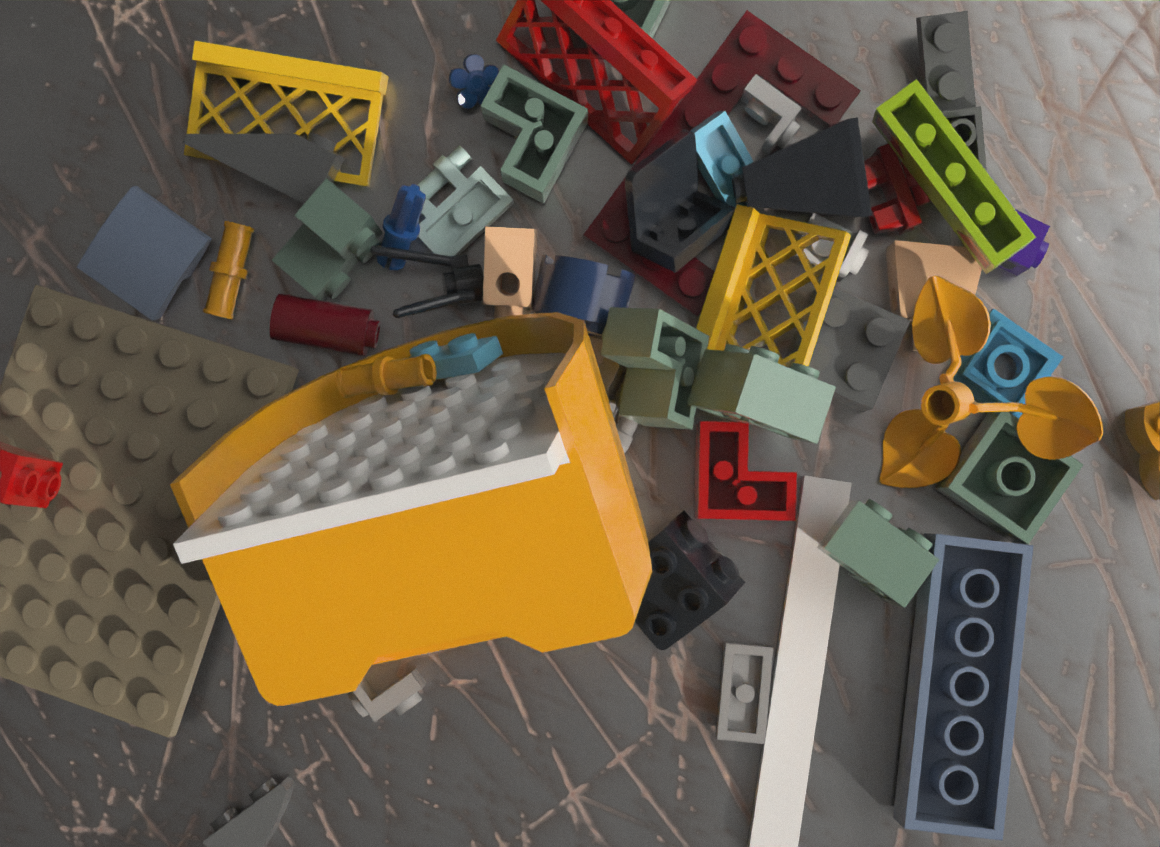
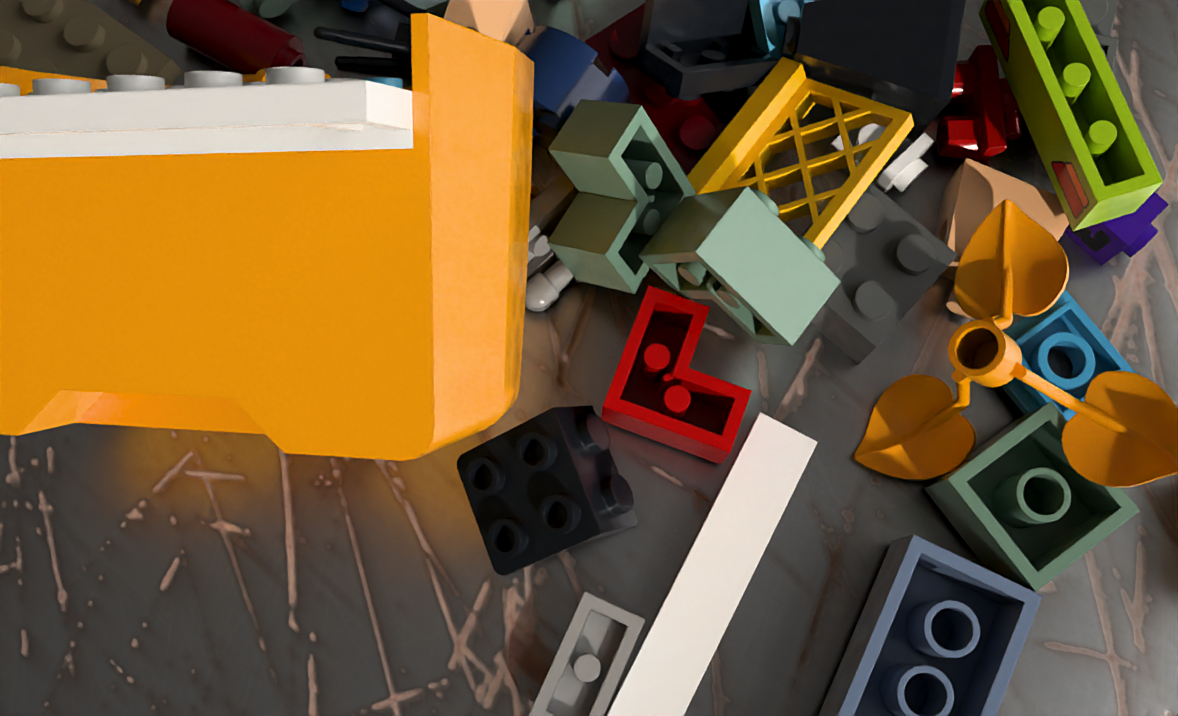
camera: 15 degrees right, 10 degrees down
light grey bracket [348,668,427,722] -> none
sand green brick [817,499,940,608] -> none

